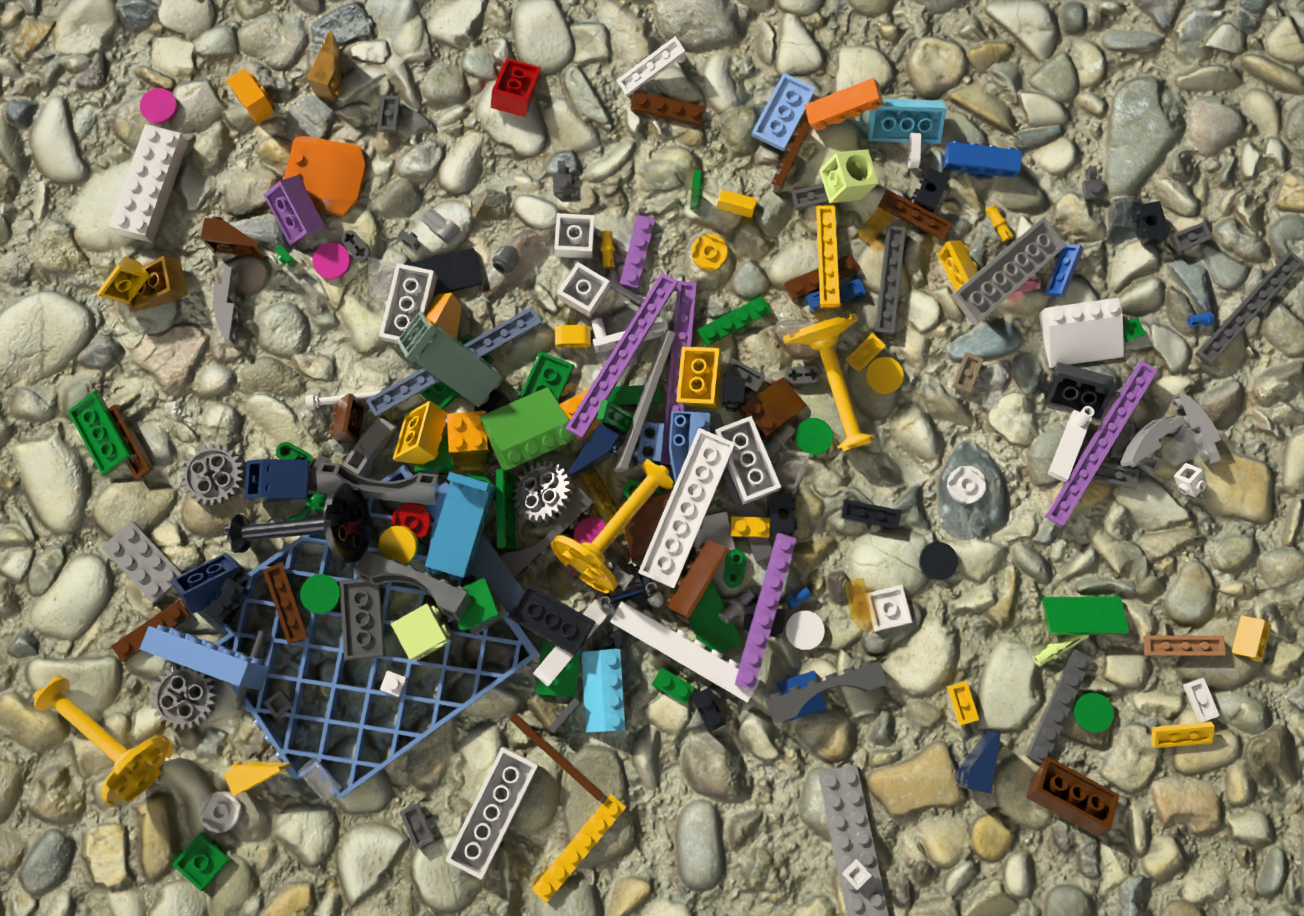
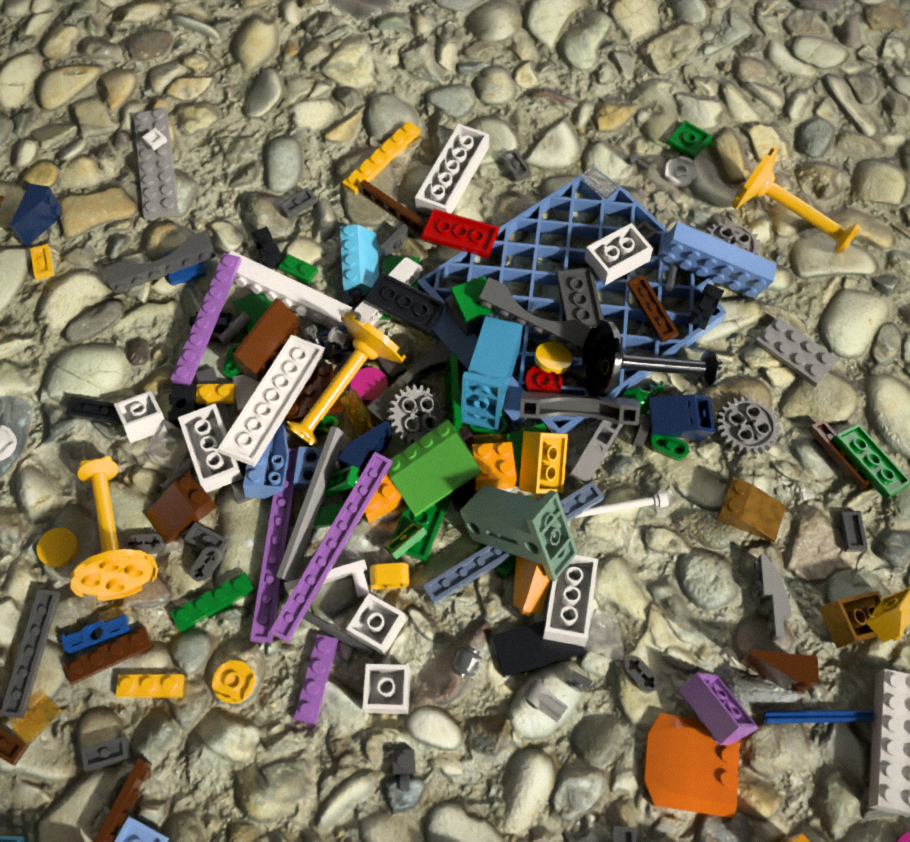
camera: 175 degrees left, 15 degrees down
reddish brown plate [111,600,191,662] -> none
dark blue slope [171,552,240,614] -> none
yellow slope [224,761,292,796] -> none
green plate [274,245,297,268] -> none
green tile [300,574,341,614] -> none
dark pink tile [312,243,351,280] -> none
reddish brown slope [330,393,365,444] -> none
white plate [380,671,407,697] -> none
yellowish green brick [391,604,452,661] -> none
yellow pin [600,230,615,270] -> none
yellow slope [676,347,723,409] -> none
green plate [690,170,704,210] -> none
yellow panel [716,189,757,218] -> none
black brick [722,377,746,412] -> none
blue pin [785,587,812,609] -> none
white tile [785,611,825,650] -> none
green tile [795,418,833,456] -> none
yellow plate [816,205,840,308] -> none
yellowish green brick [820,149,879,203] -> none
clear yellow plate [844,578,872,621] -> none
yellow plate [846,333,886,373] -> none
white tile [864,585,913,632] -> none
black tile [919,542,958,580] -> none
none -> white slope [114,391,168,443]
none -> yellow plate [116,674,184,698]
none -> dark grey beam [190,546,223,581]
none -> dark grey plate [279,187,318,219]
none -> green plate [384,521,427,560]
none -> red tile [421,209,500,258]
none -> white brick [584,223,653,285]
none -> dark grey hand [626,152,649,170]
none -> pearl gold slope [716,477,786,542]
none -> blue axle [763,709,875,723]
none -> dark grey tile [838,511,868,552]

